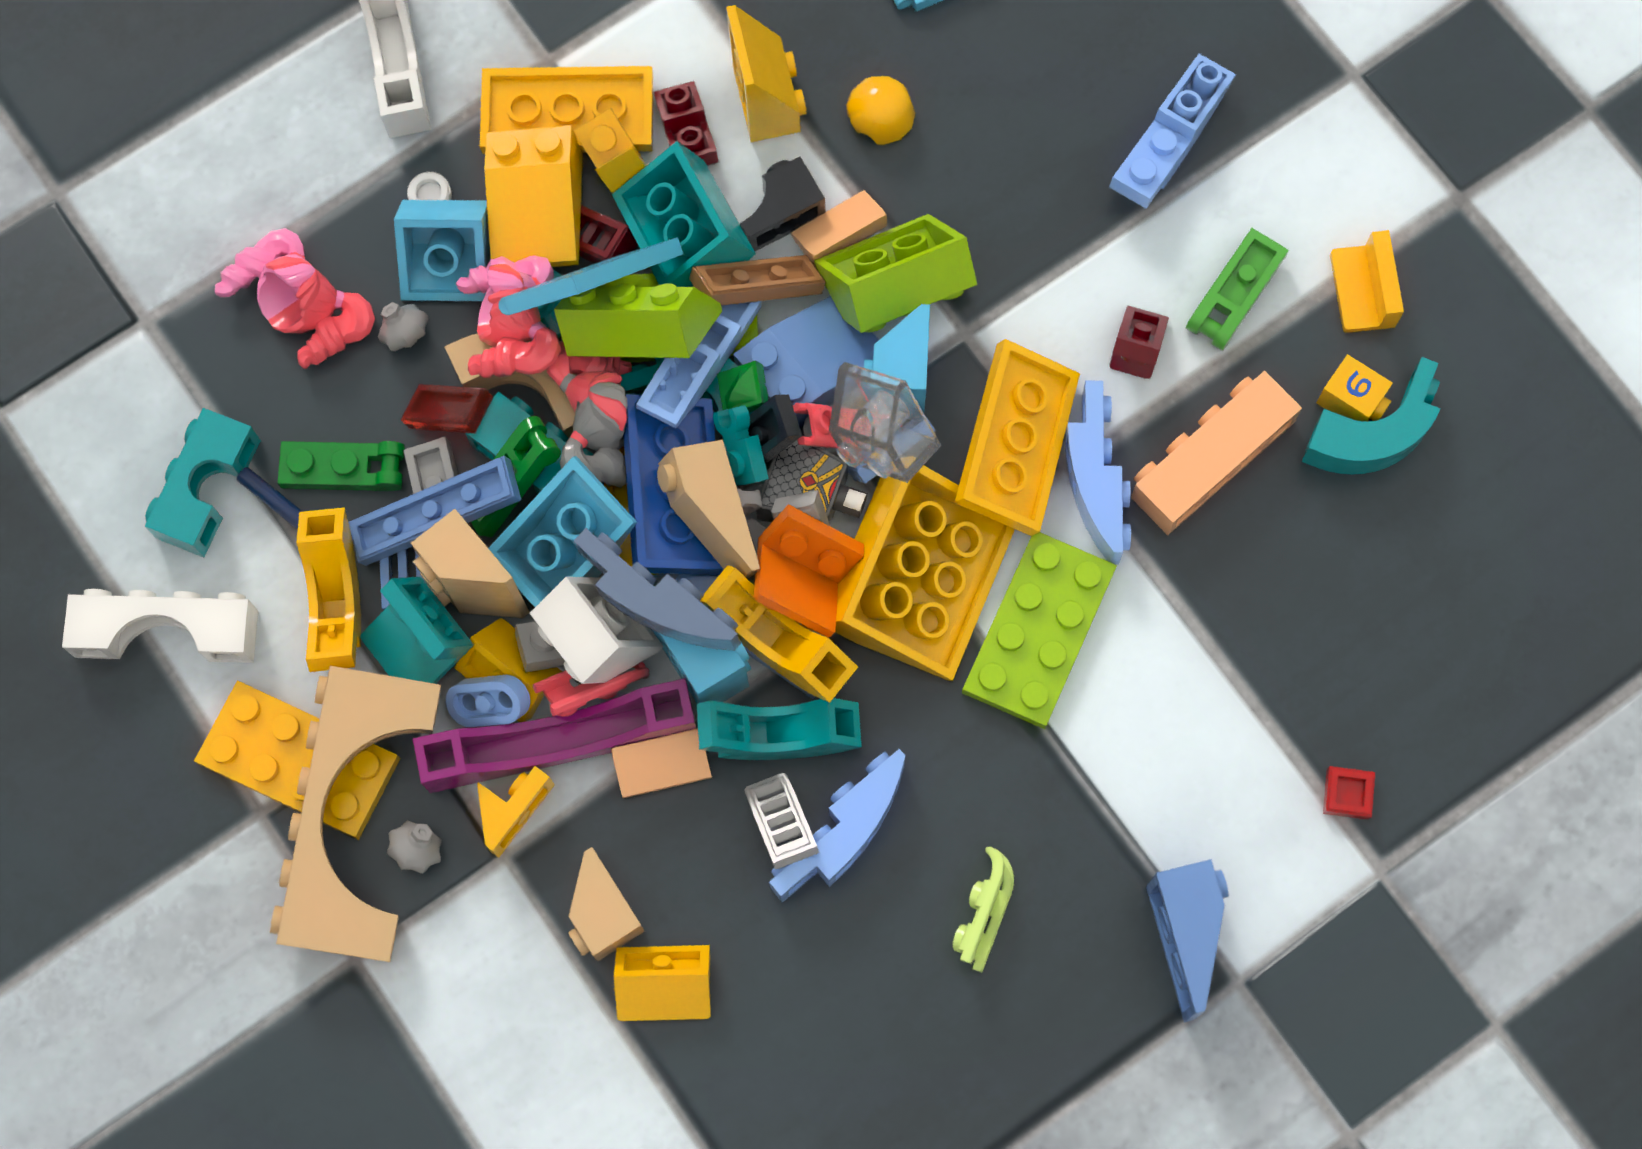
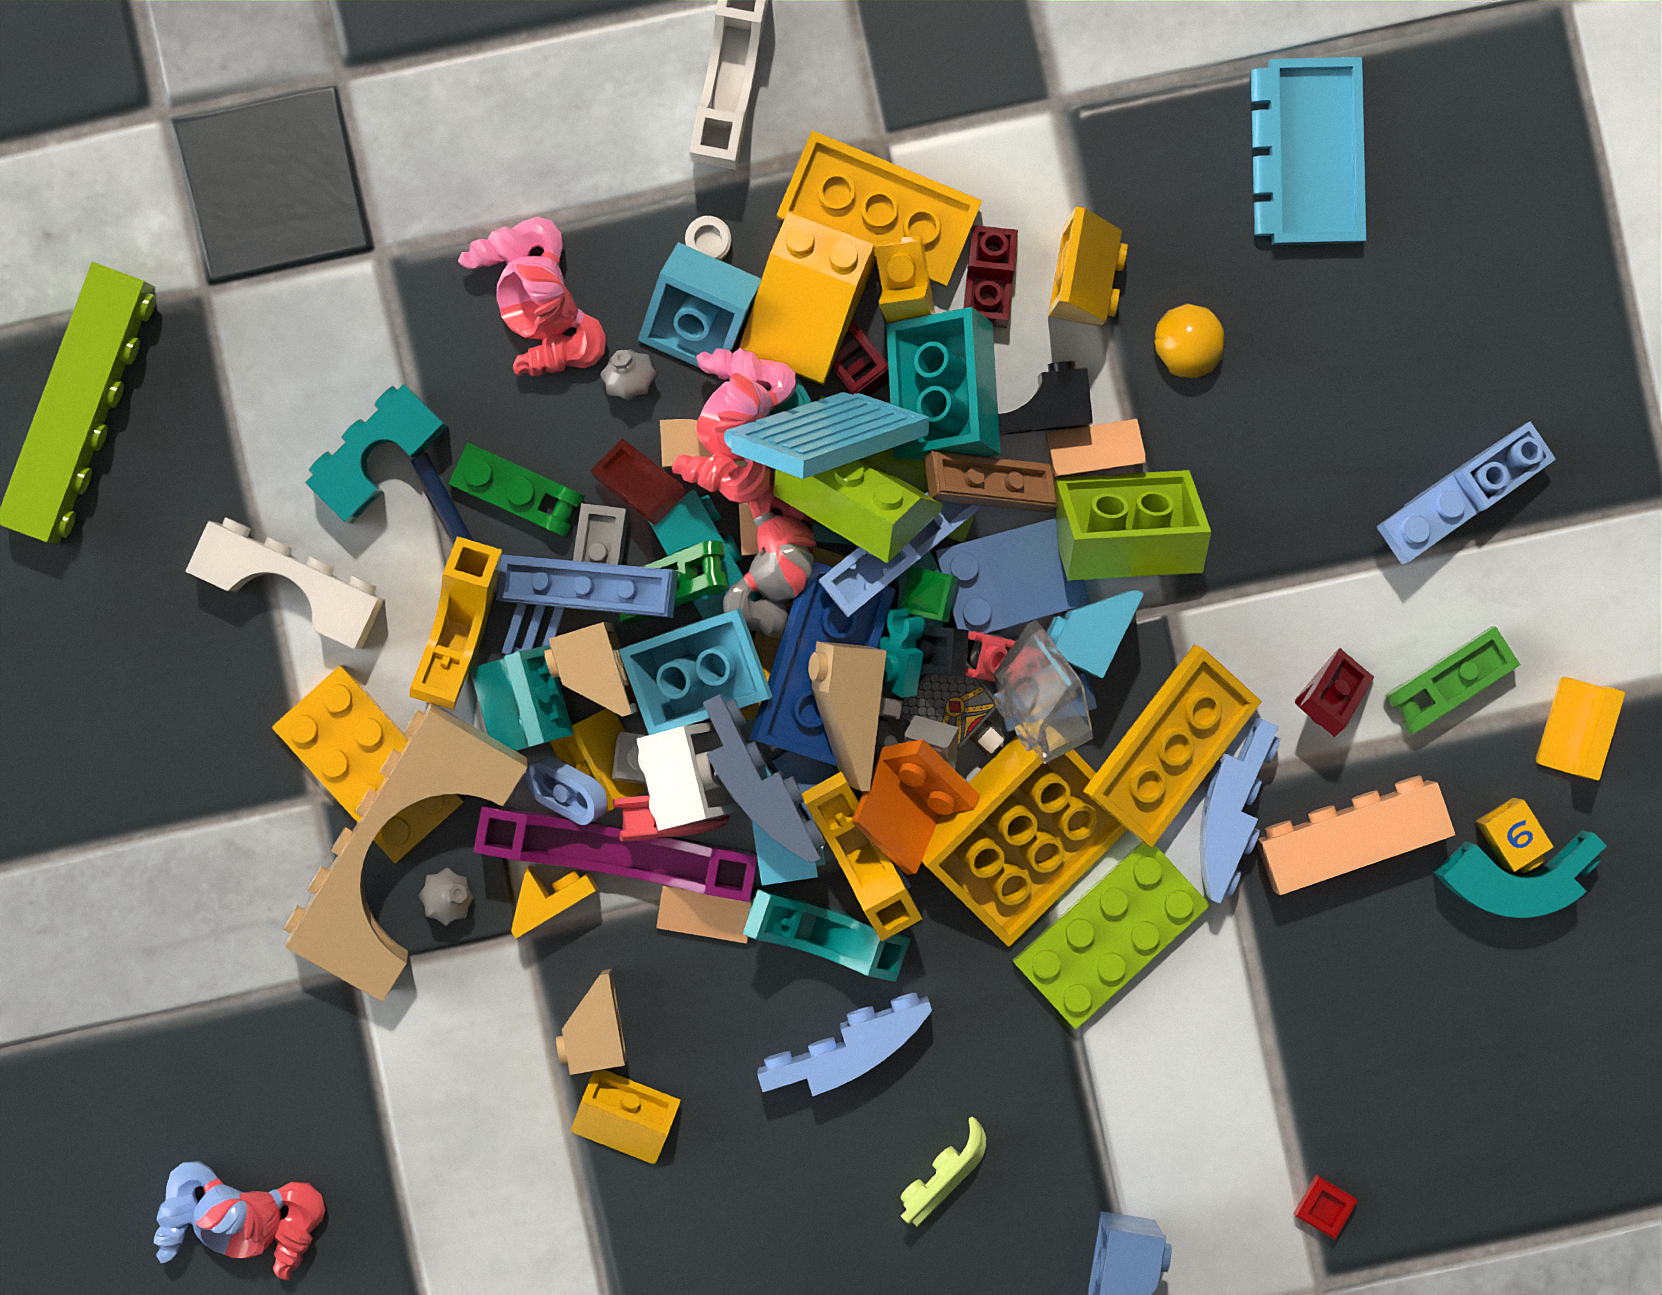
camera: 20 degrees right, 15 degrees up
light grey slope [744,773,819,870] -> none

